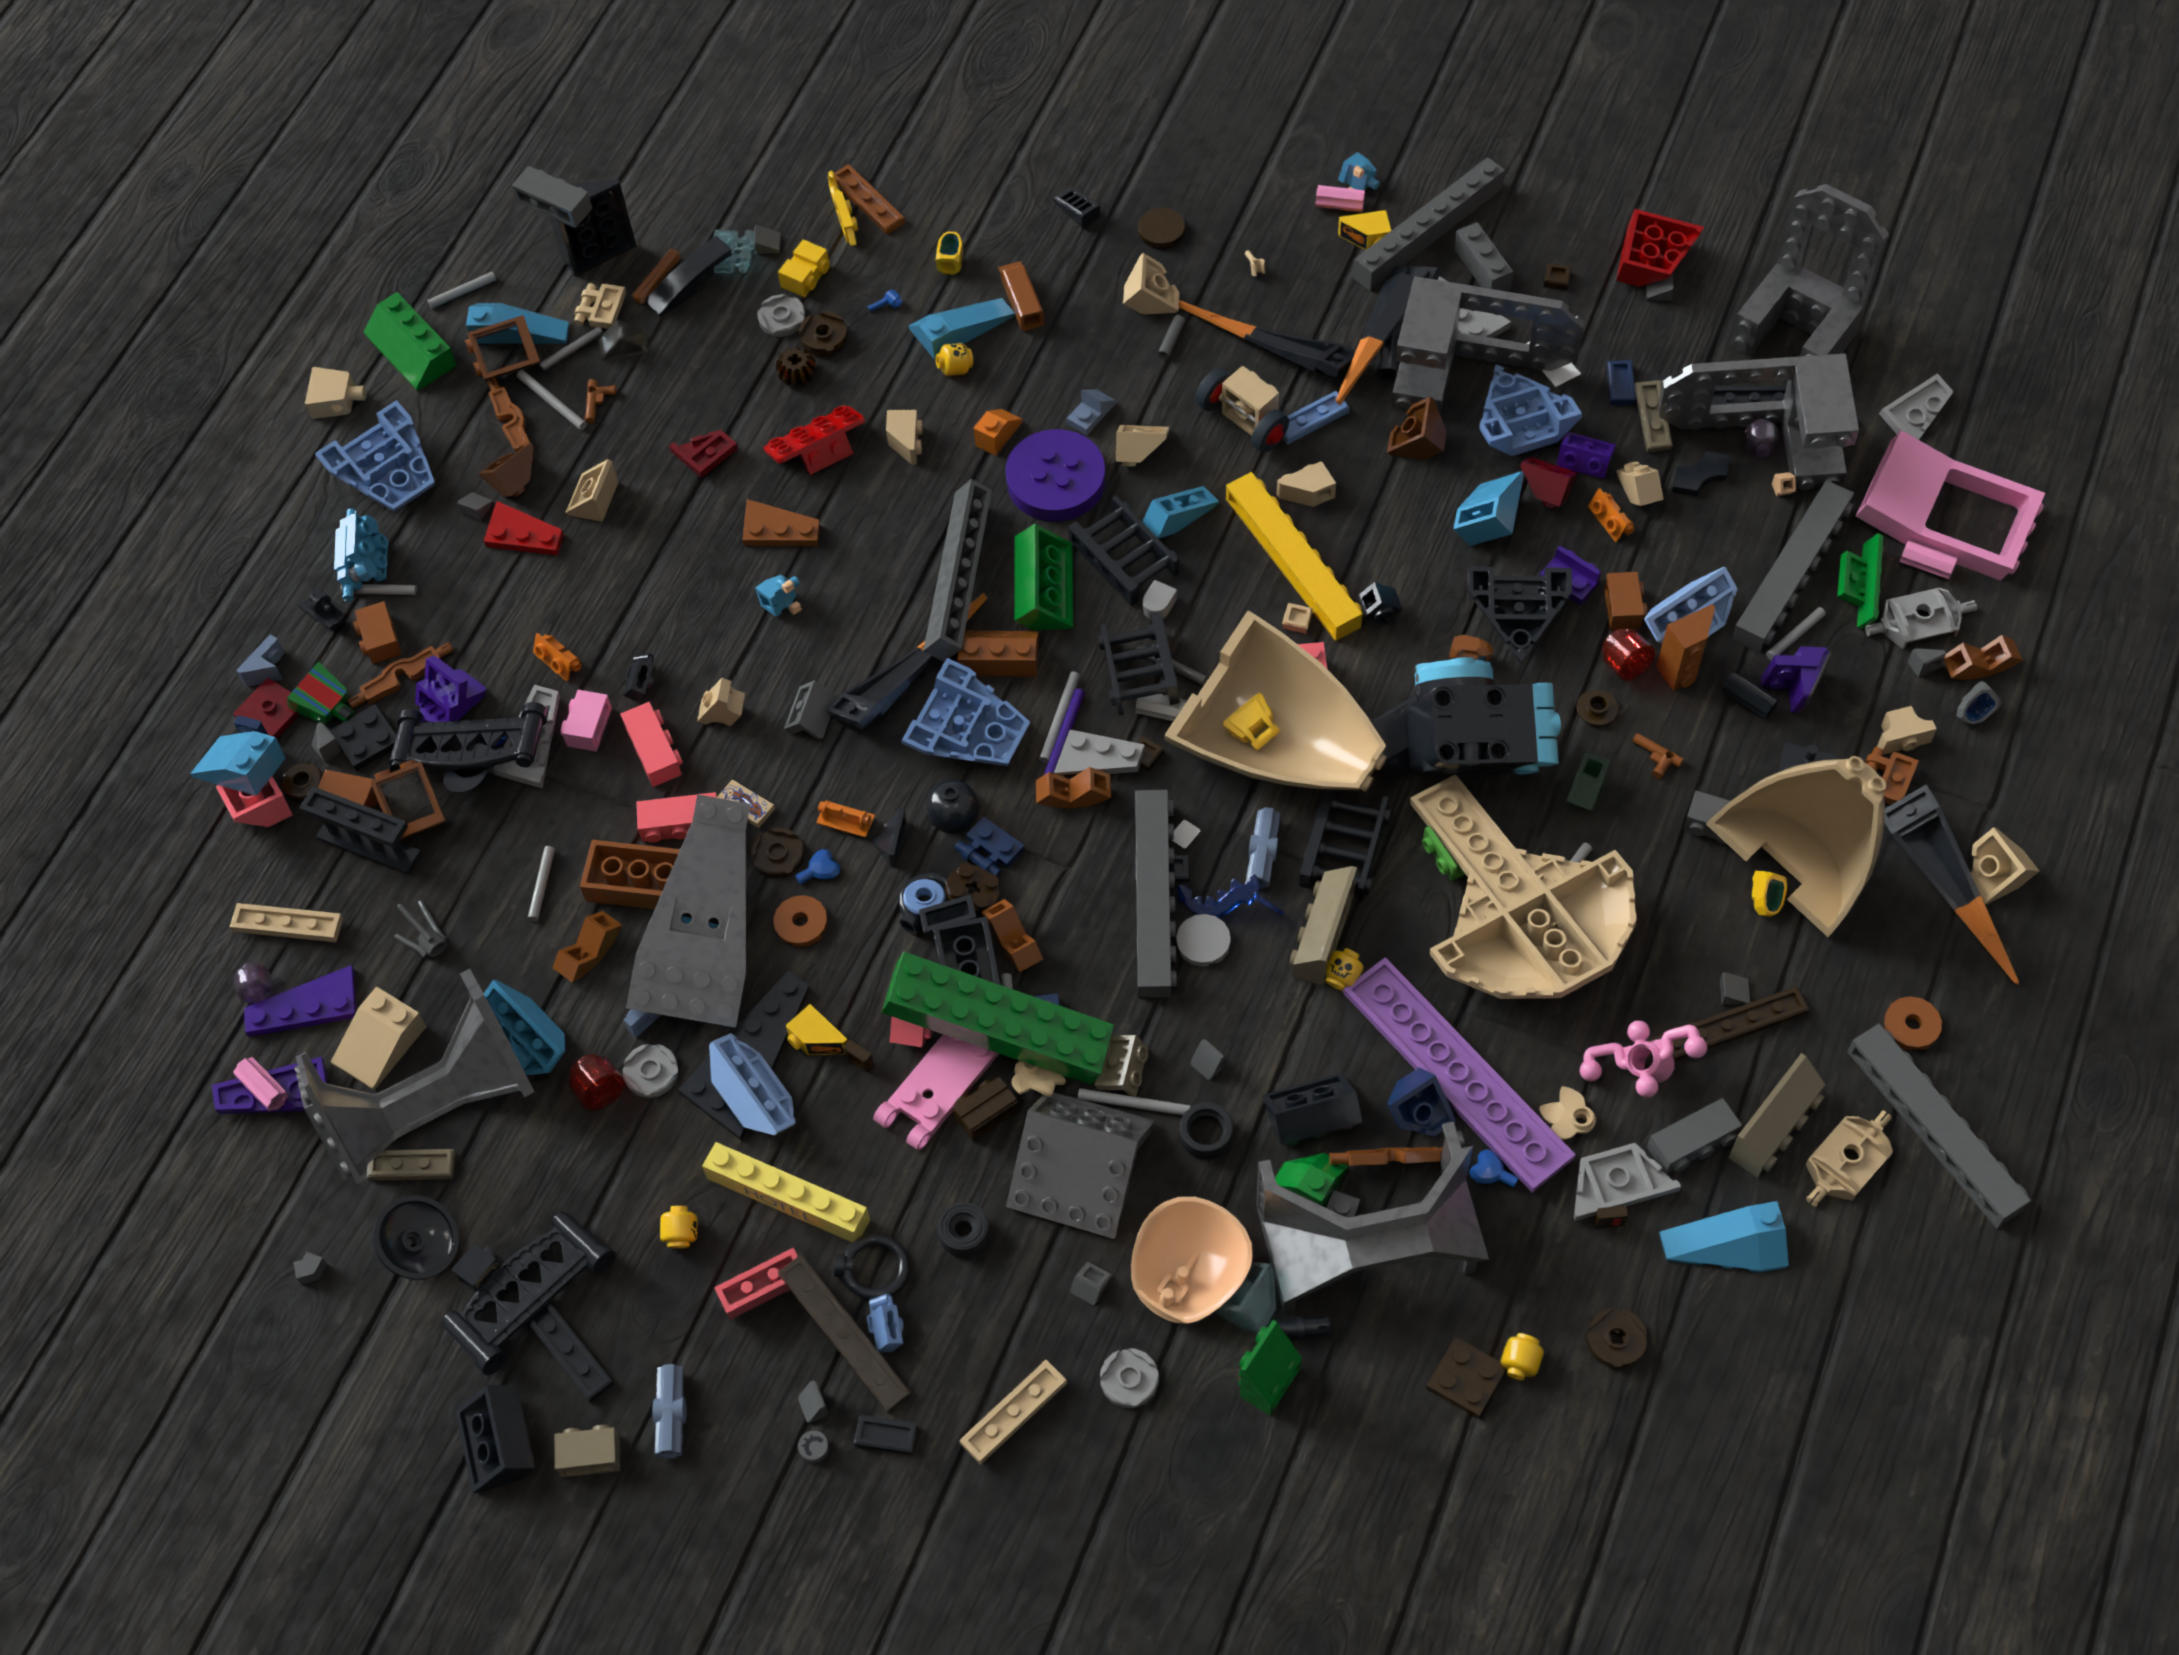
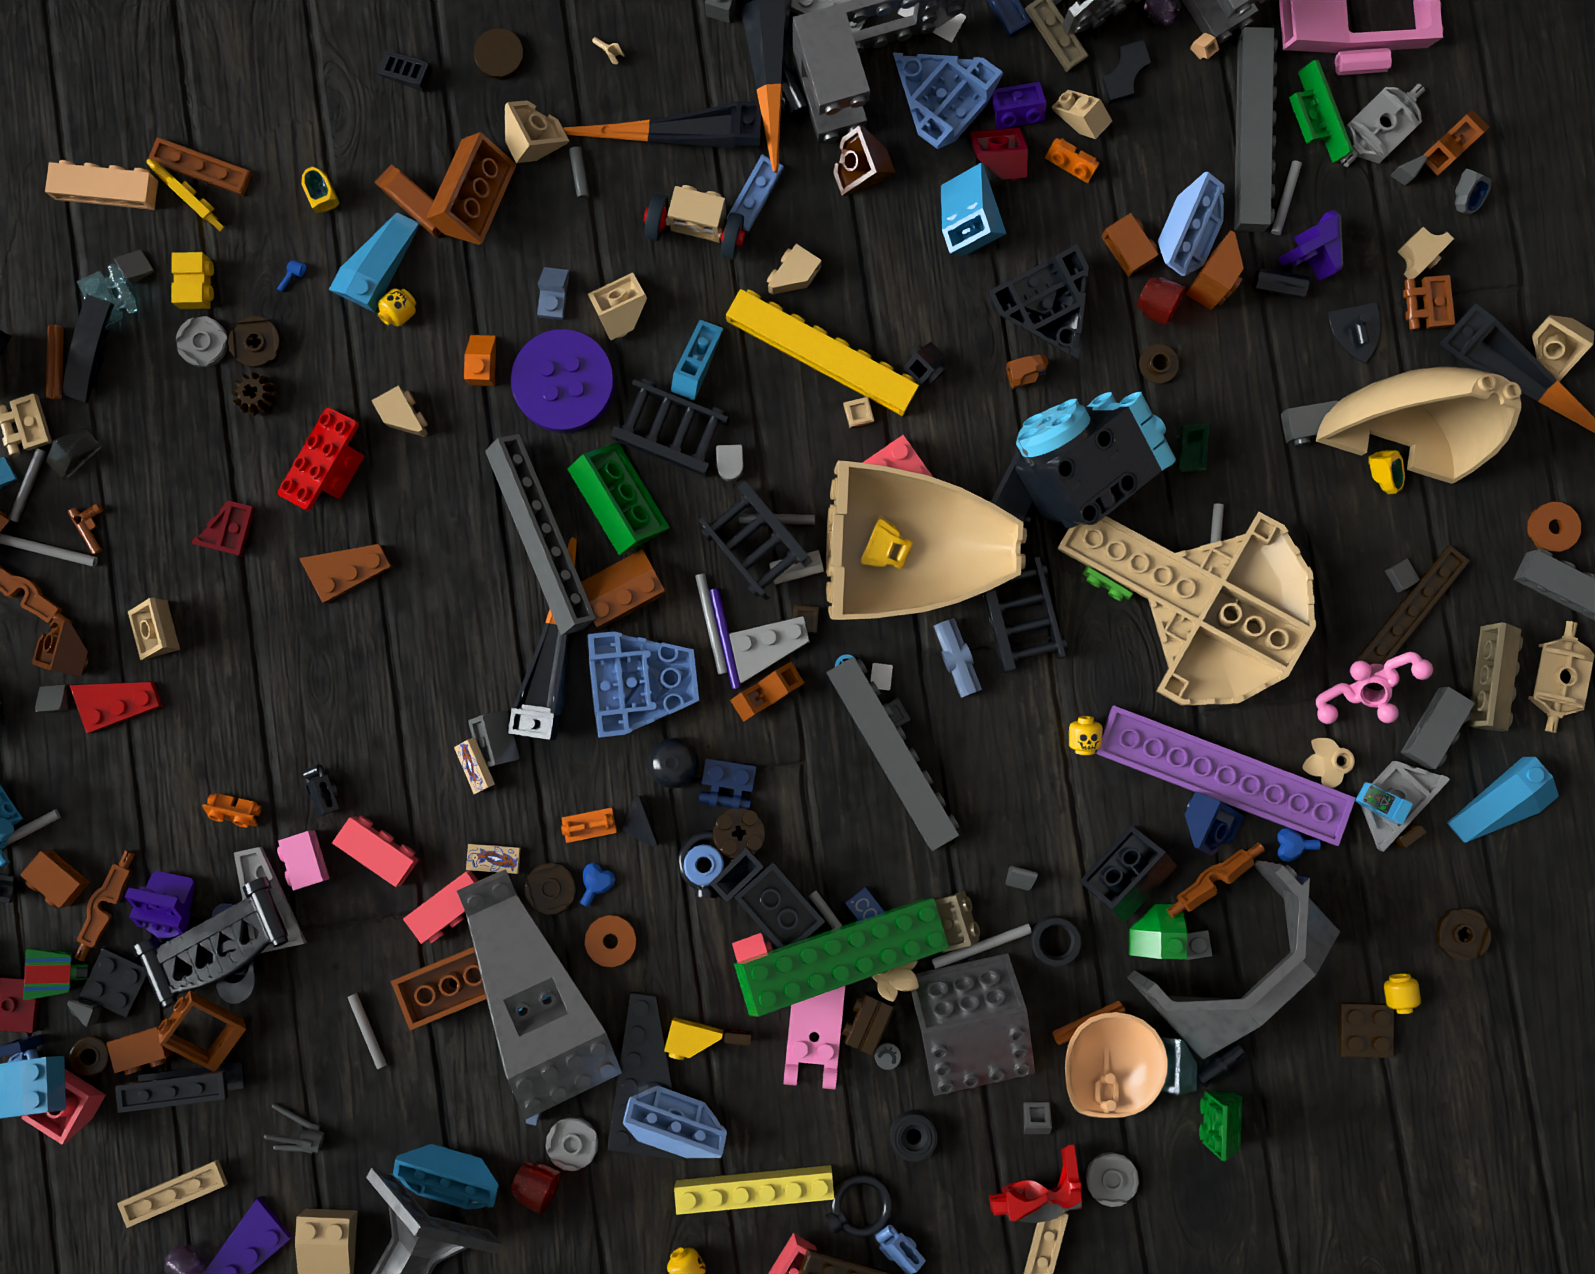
camera: 35 degrees left, 25 degrees up
dark orange brick [552,911,623,982] -> none
tan brick [697,678,745,726] -> none
dark azure piece [755,575,802,617] -> none
dark orange brick [981,899,1043,972] -> none
light grey tile [1176,914,1231,967] -> none
clear blue piece [1178,874,1284,917] -> none
dark tan slope [1289,866,1357,986] -> none
dark purple bracket [1539,546,1601,606] -> none
dark orange hose [1632,733,1684,779] -> none
none -> light nougat brick [45,160,158,210]
none -> dark orange slope [426,132,517,245]
none -> tan tile [454,737,495,794]
none -> dark grey tile [874,1042,901,1070]
none -> red hips [989,1144,1082,1223]
none -> leg [1355,782,1413,825]

